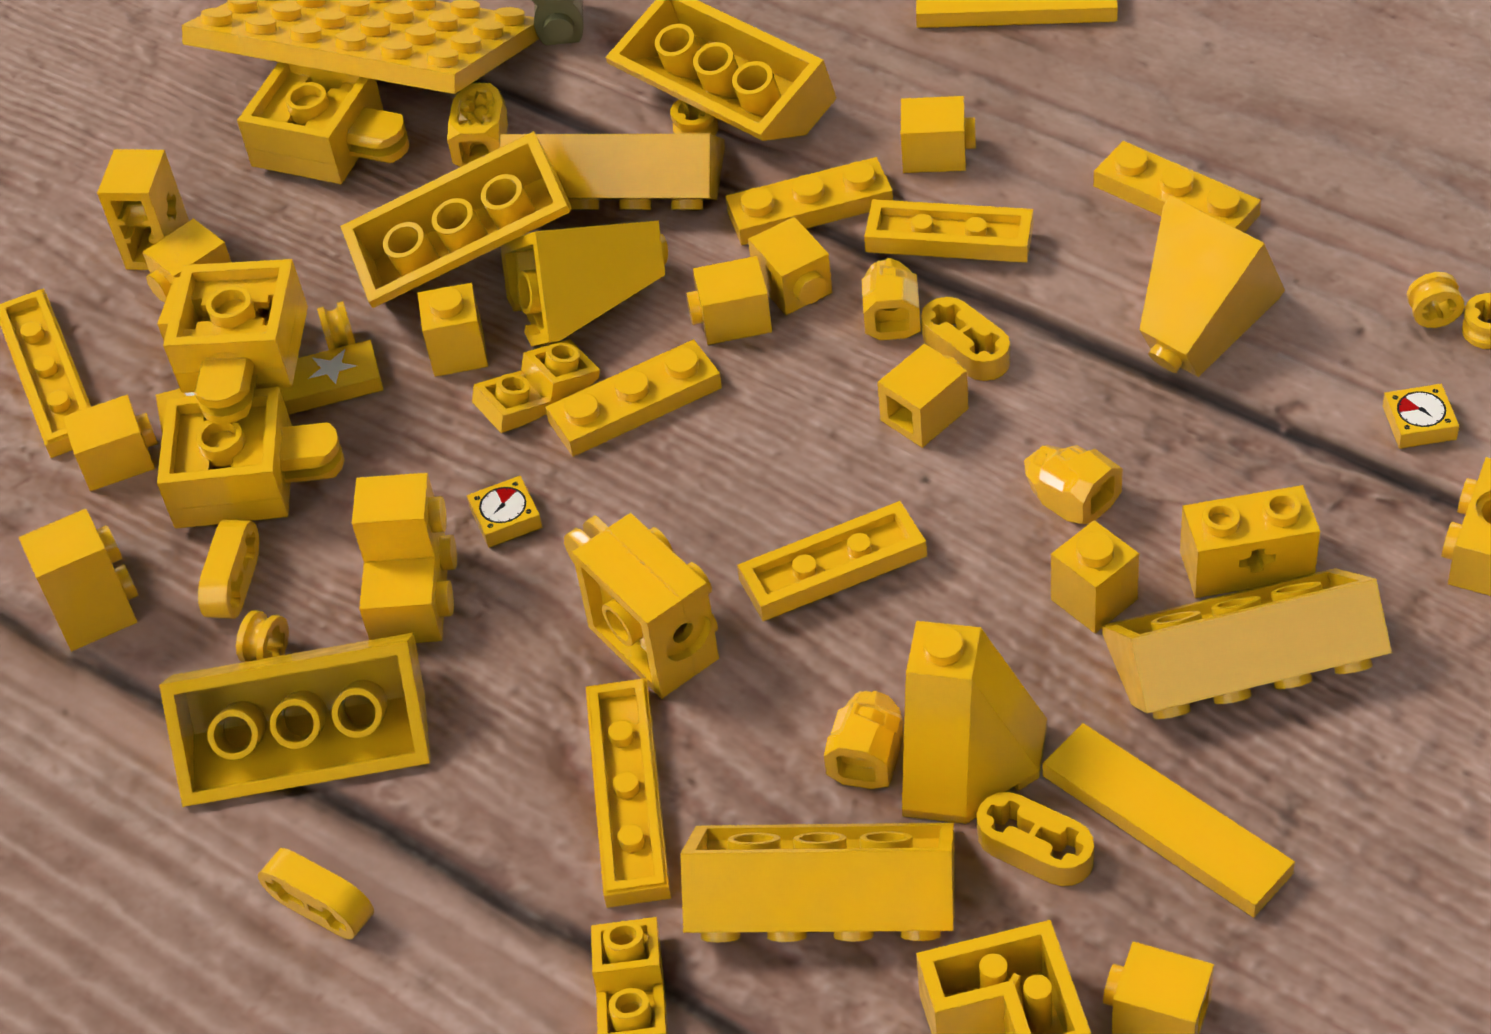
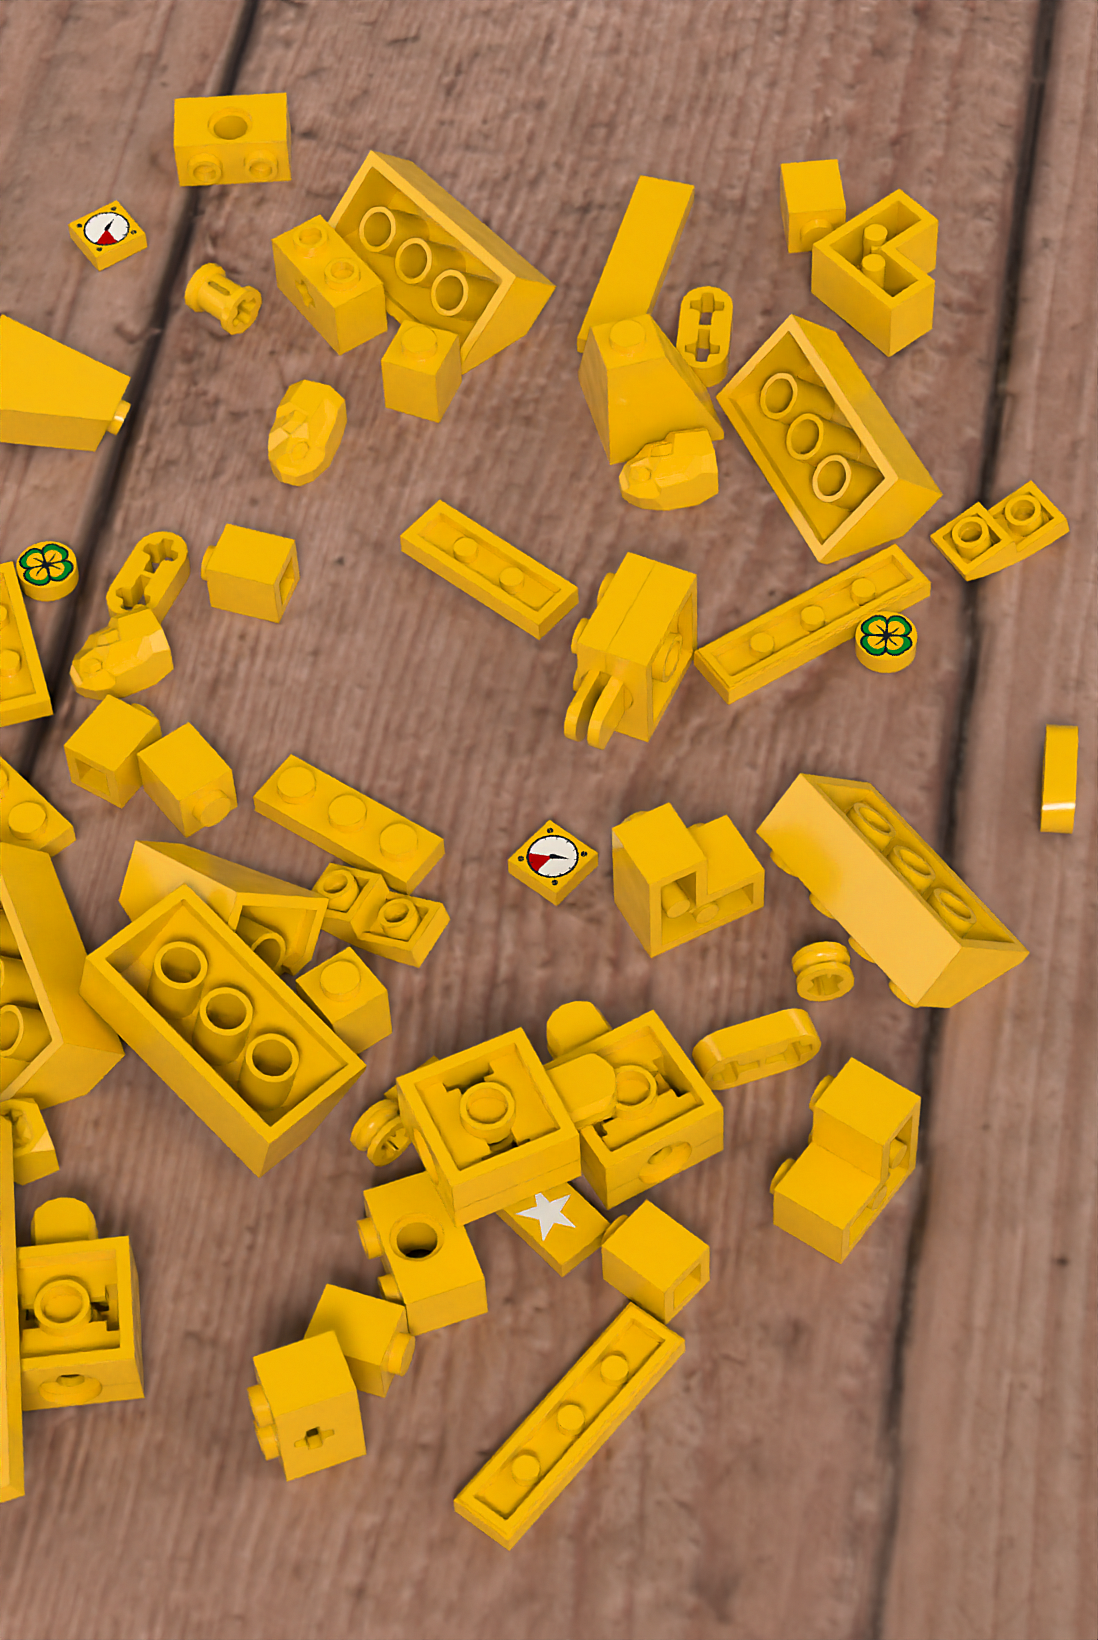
camera: 120 degrees left, 5 degrees up
none -> yellow tile [16,541,79,602]
none -> yellow bush [184,263,262,335]
none -> yellow tile [855,611,917,673]

